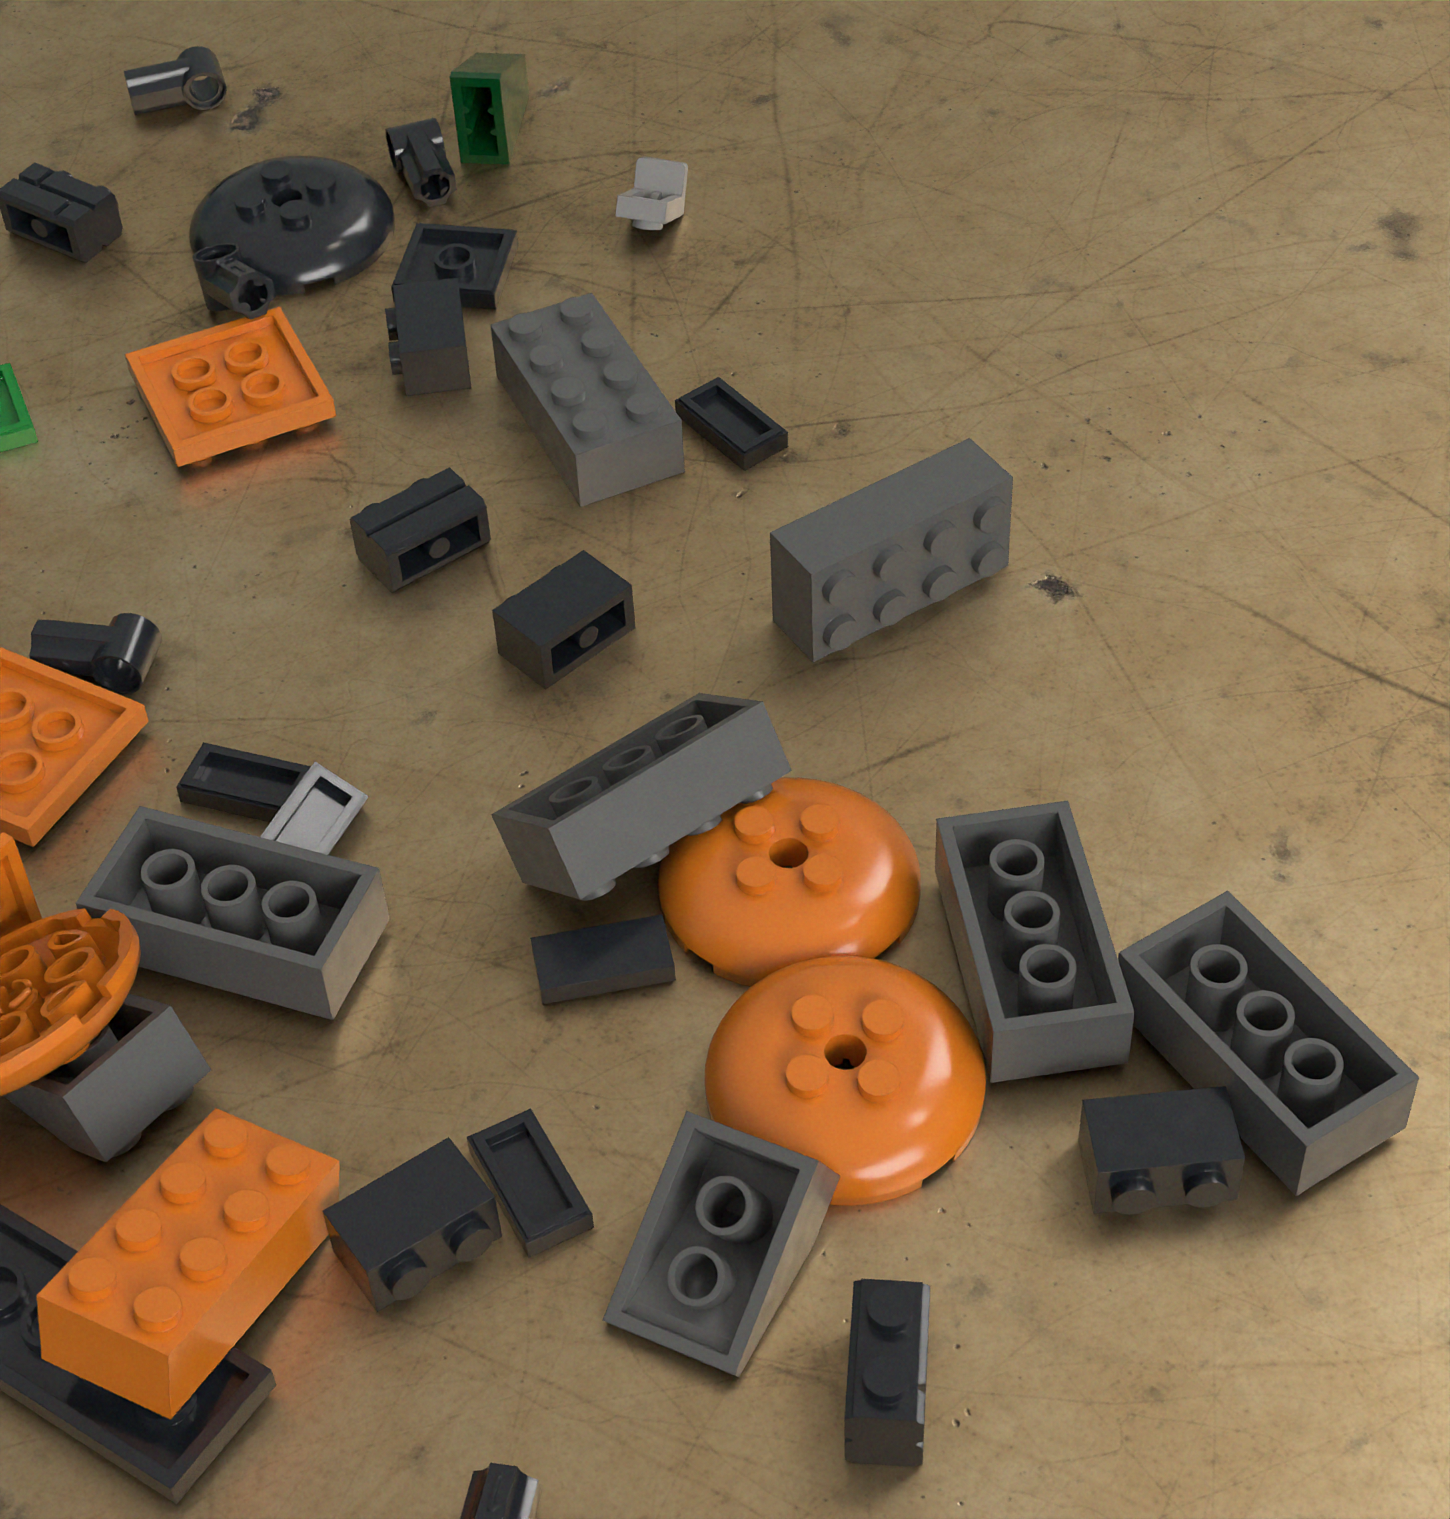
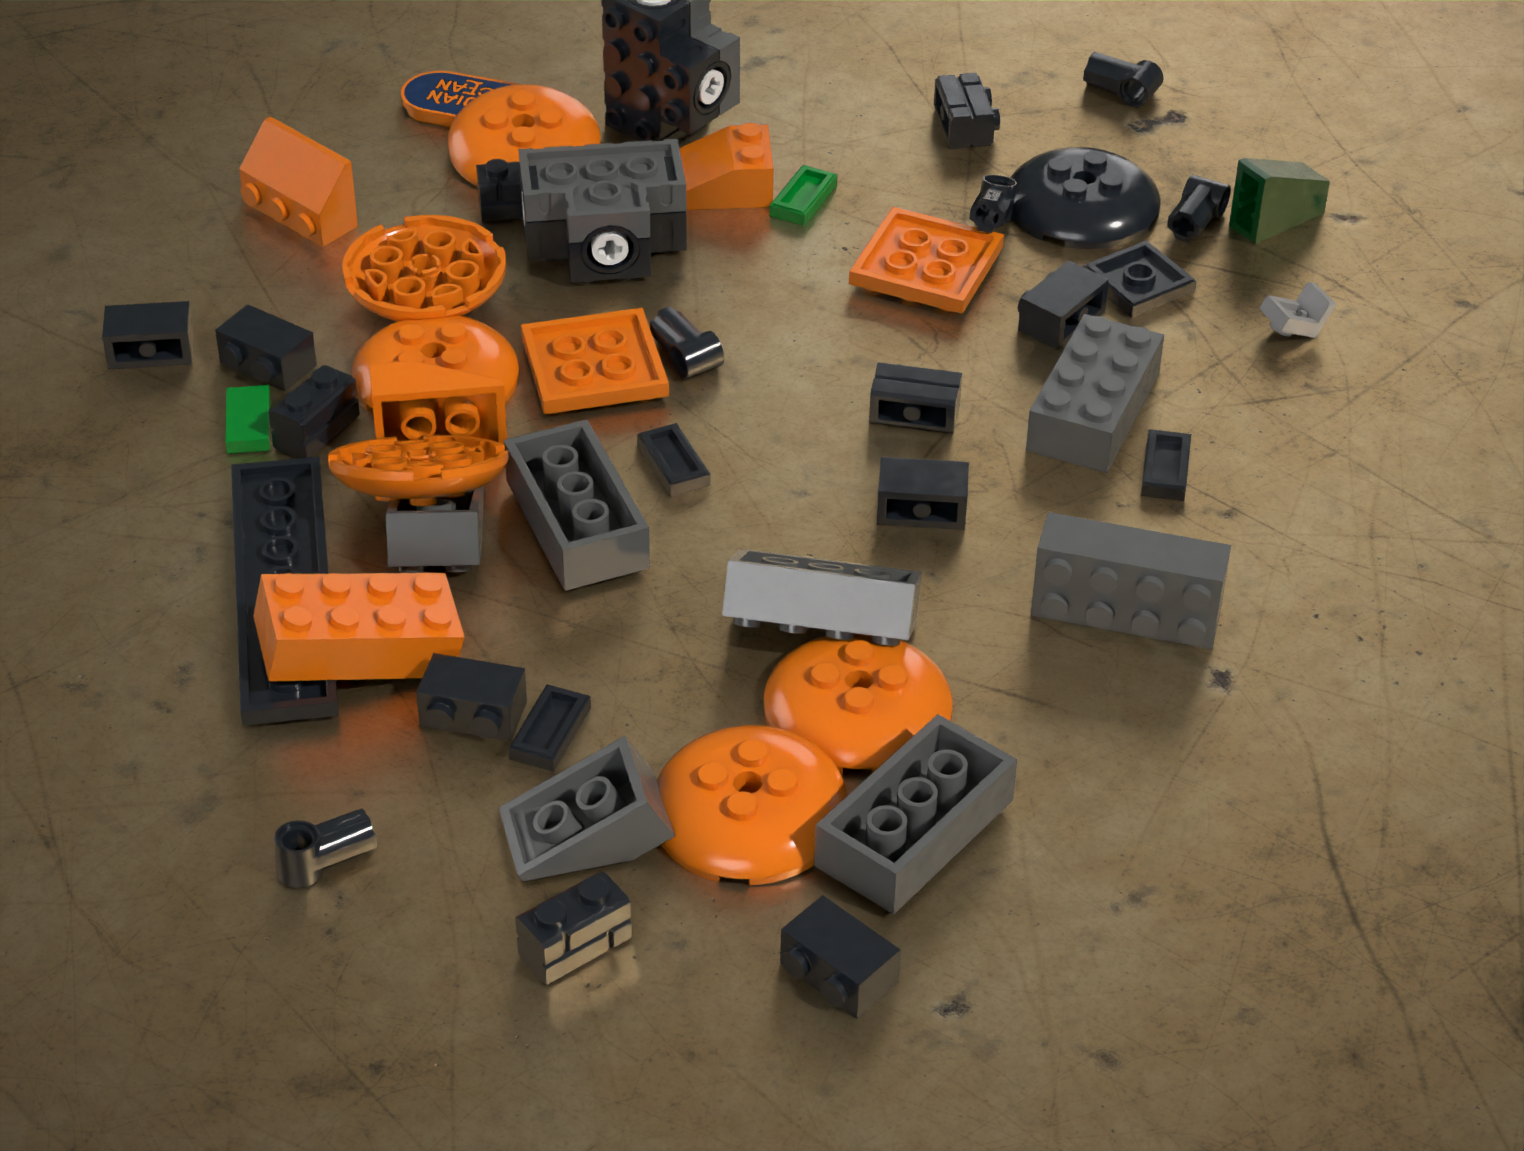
camera: 45 degrees right, 5 degrees down
tile [260,762,369,855] -> none
black tile [531,914,676,1004] -> none
dark grey brick [1118,891,1419,1196] -> none

